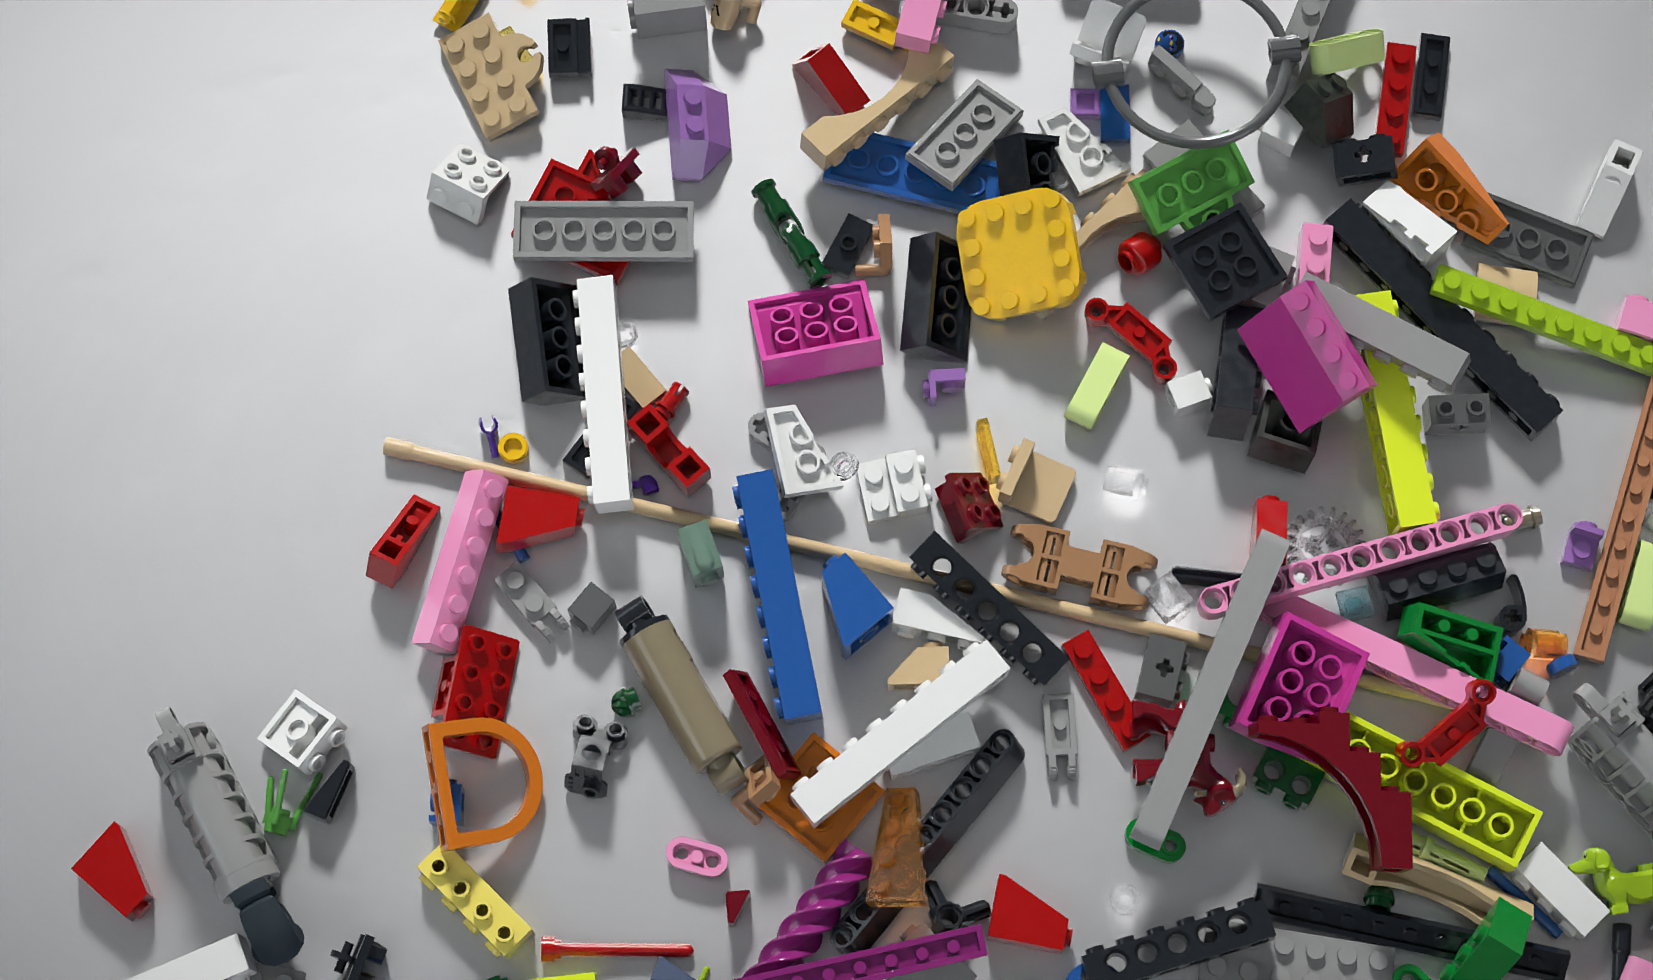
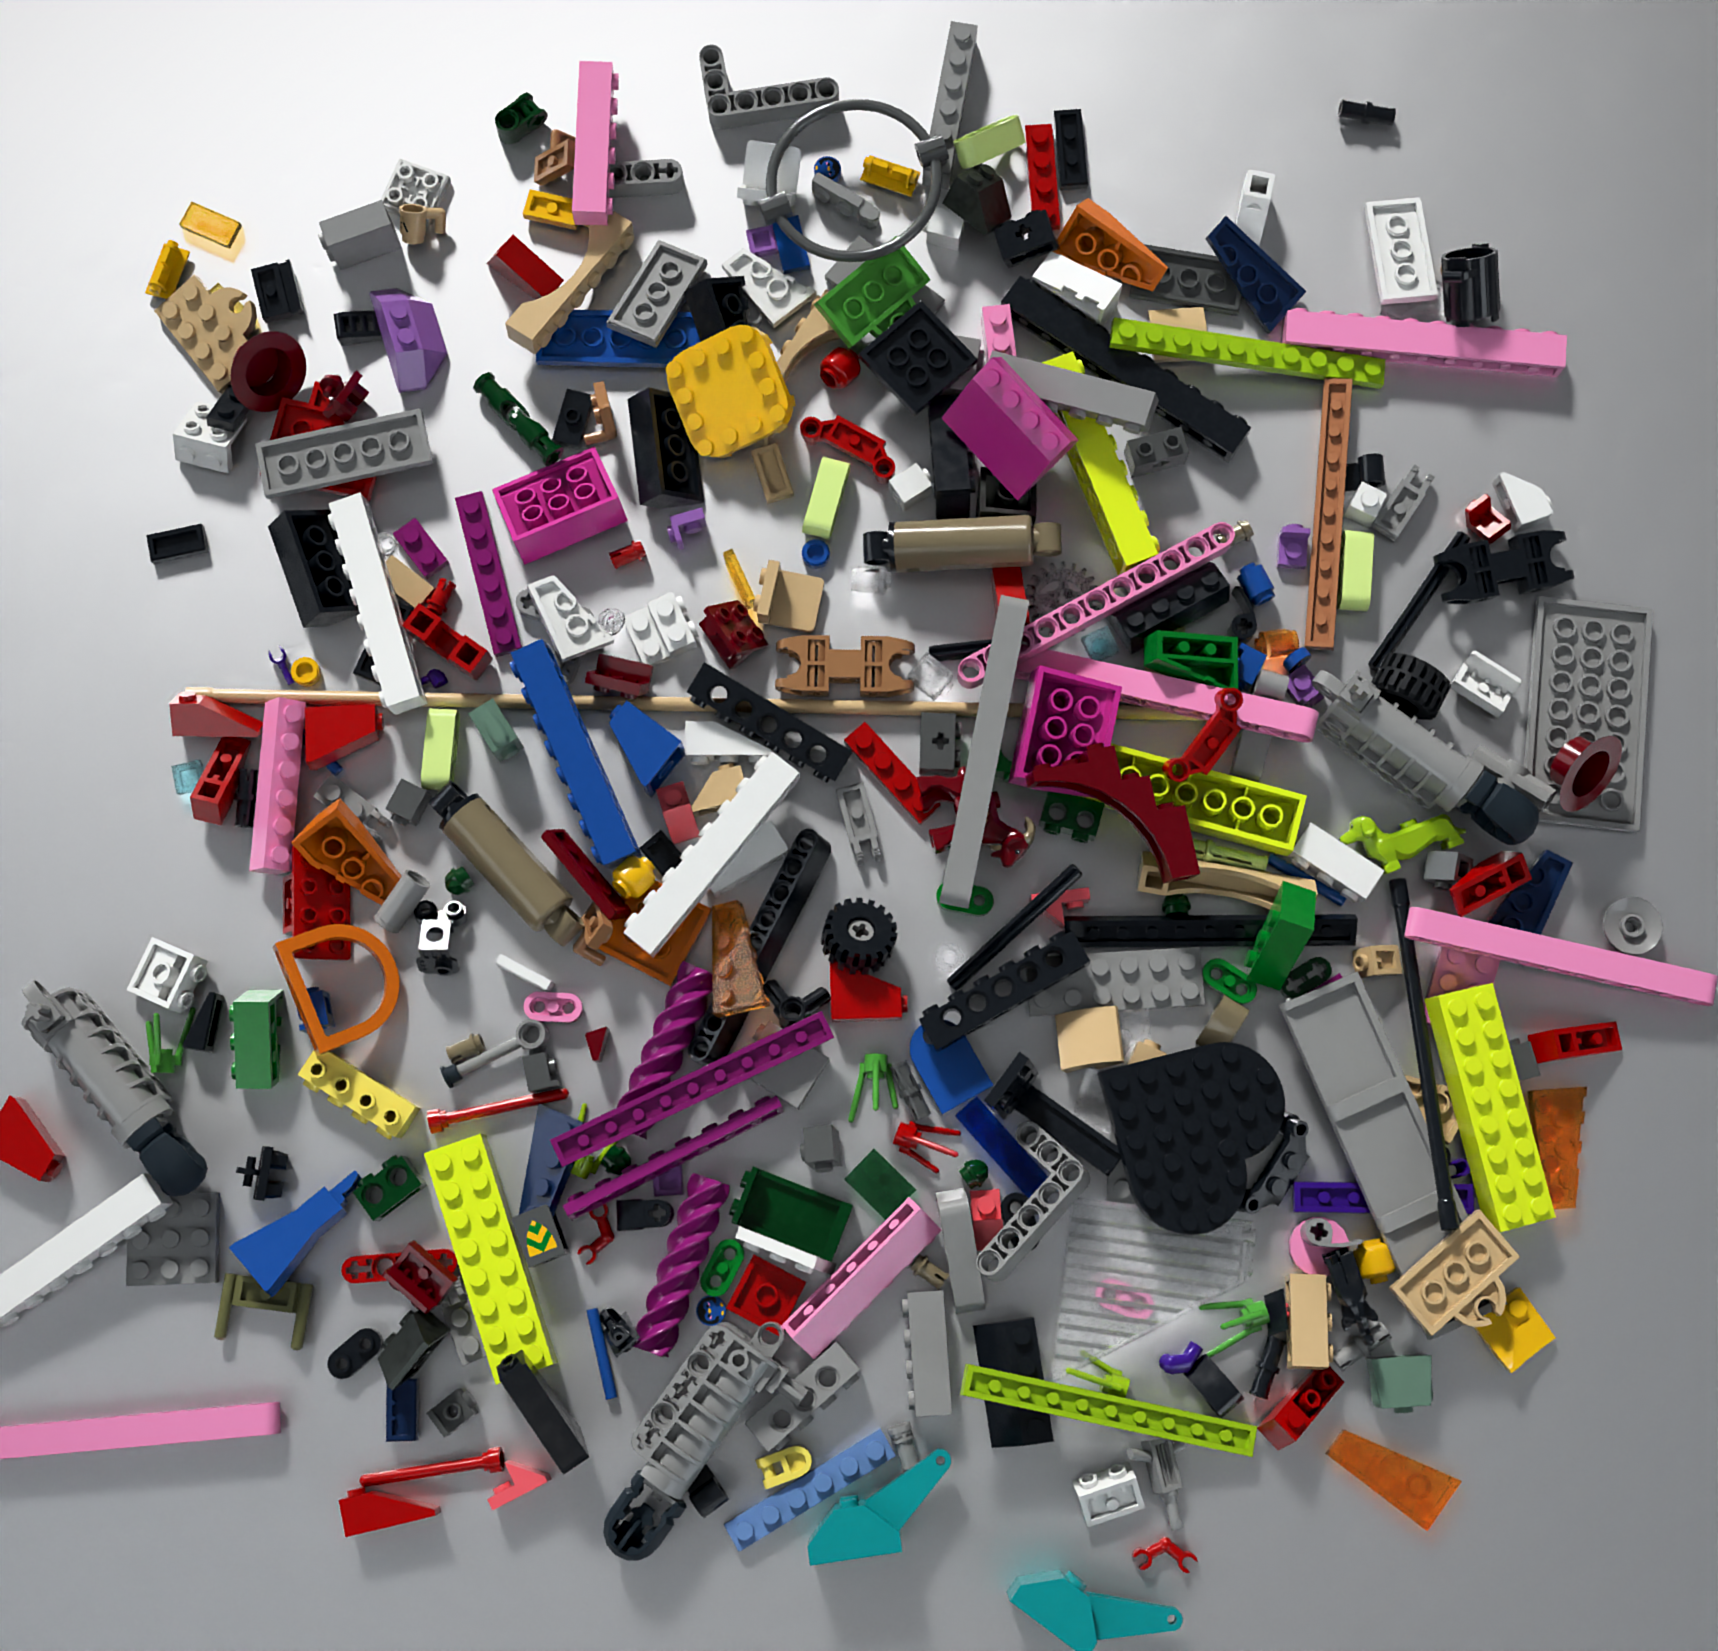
camera: 10 degrees left, 5 degrees up
none -> black tile [146,524,209,564]
none -> red slope [169,691,263,737]
none -> clear light blue tile [171,760,204,795]
none -> black plate [206,384,250,432]
none -> green wedge [229,990,284,1089]
none -> dark red hose [230,331,306,412]
none -> black pin [234,768,258,828]
none -> orange wedge [291,798,402,906]
none -> light grey pin [374,870,430,933]
none -> magenta plate [393,518,450,579]
none -> yellowish green beam [421,708,460,790]
none -> light grey piece [440,1019,550,1088]
none -> dark tan pin [446,1033,486,1064]
none -> magenta plate [455,491,522,657]
none -> white tile [496,954,555,992]
none -> dark grey brick [522,1047,561,1093]
none -> dark red bracket [585,653,654,699]
none -> red pin [609,540,647,569]
none -> yellow head [612,855,655,899]
none -> black tile [639,830,682,876]
none -> coral slope [656,781,700,845]
none -> tan tile [750,442,794,504]
none -> blue tile [802,539,830,569]
none -> black bush [821,898,898,975]
none -> yellow hinge [860,155,921,197]
none -> dark tan piece [863,515,1062,573]
none -> black axle [947,864,1082,991]
none -> coral slope [1029,887,1090,929]
none -> dark blue wing [1205,216,1306,334]
none -> blue brick [1237,562,1275,607]
none -> medium lavender bracket [1286,664,1325,708]

